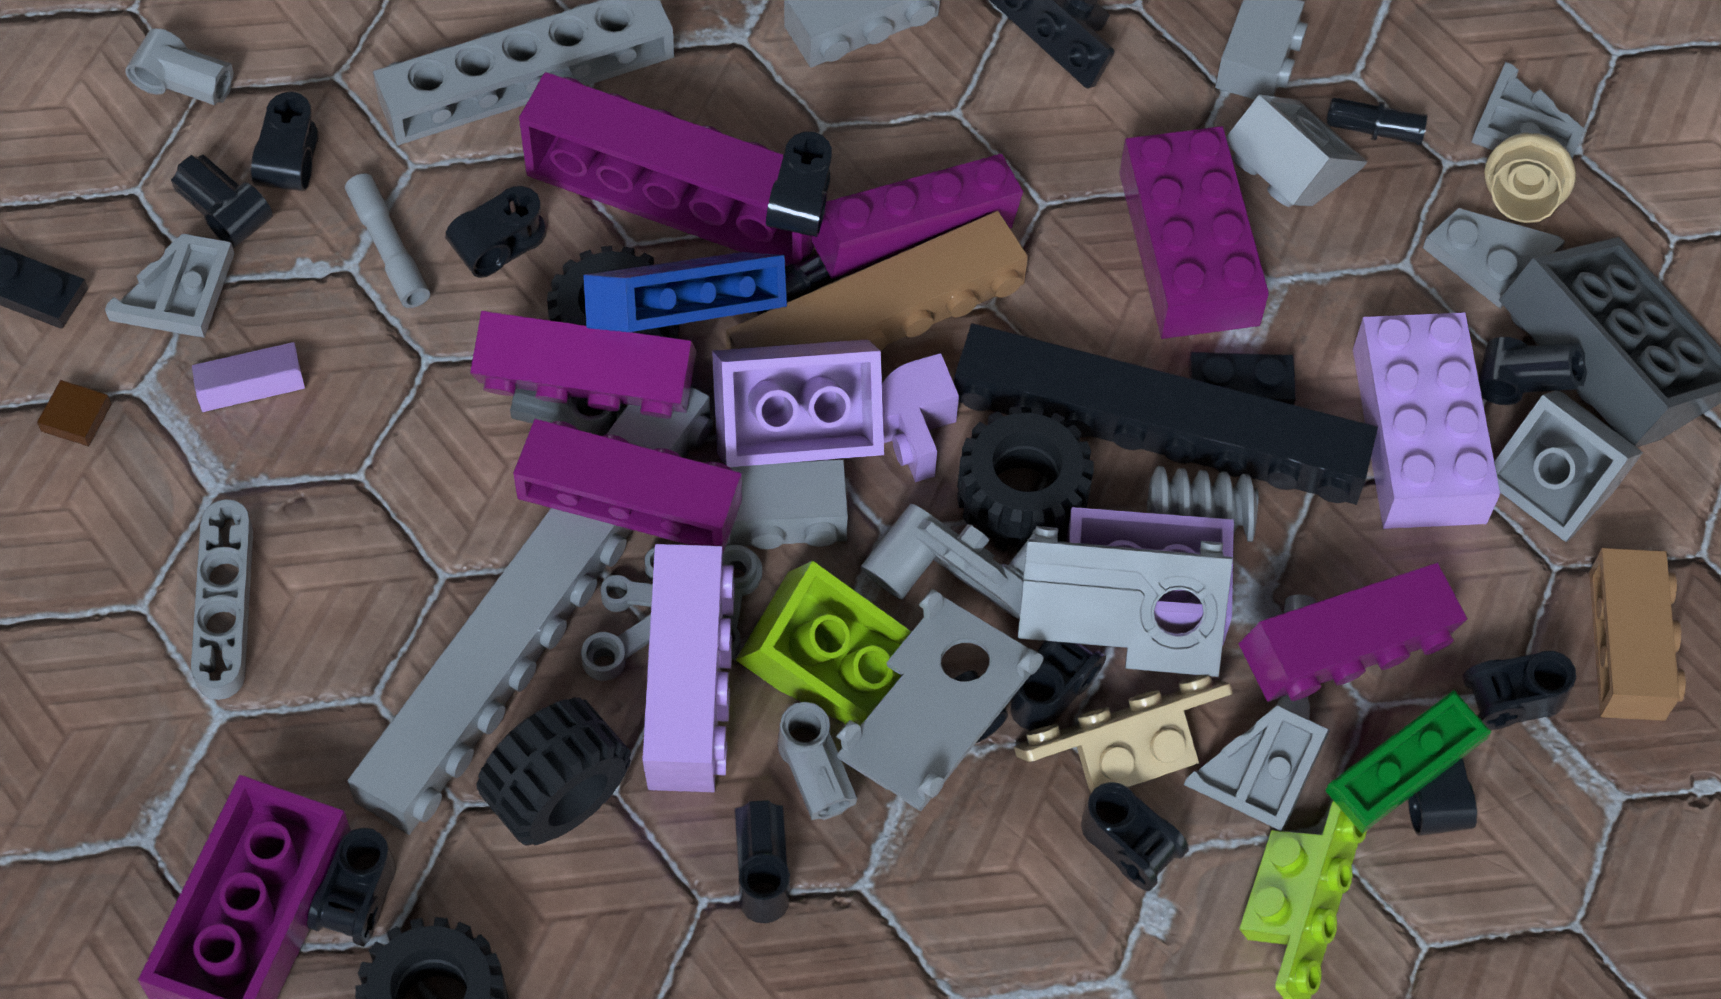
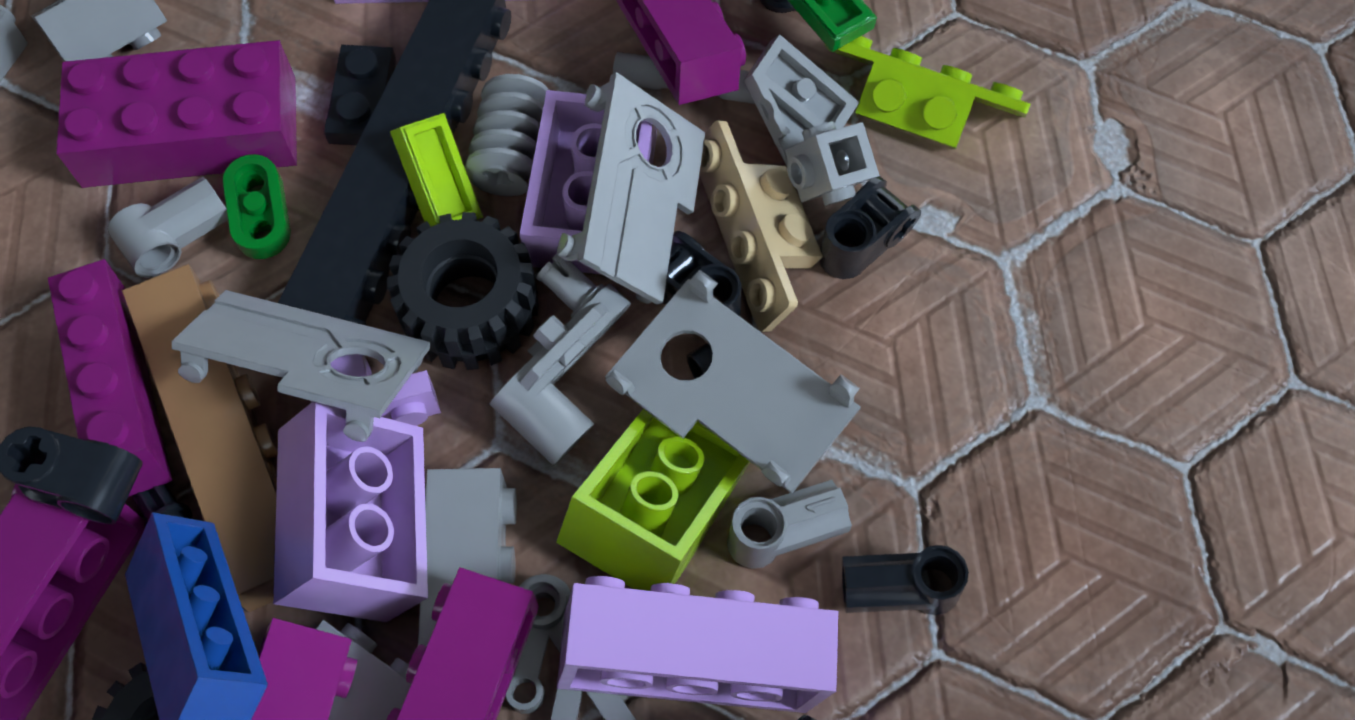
camera: 85 degrees left, 5 degrees up
none -> light grey piece [107,177,228,278]
none -> light grey piece [172,290,430,442]
none -> green plate [223,154,291,259]
none -> lime tile [390,113,483,227]
none -> light grey brick [785,121,880,206]

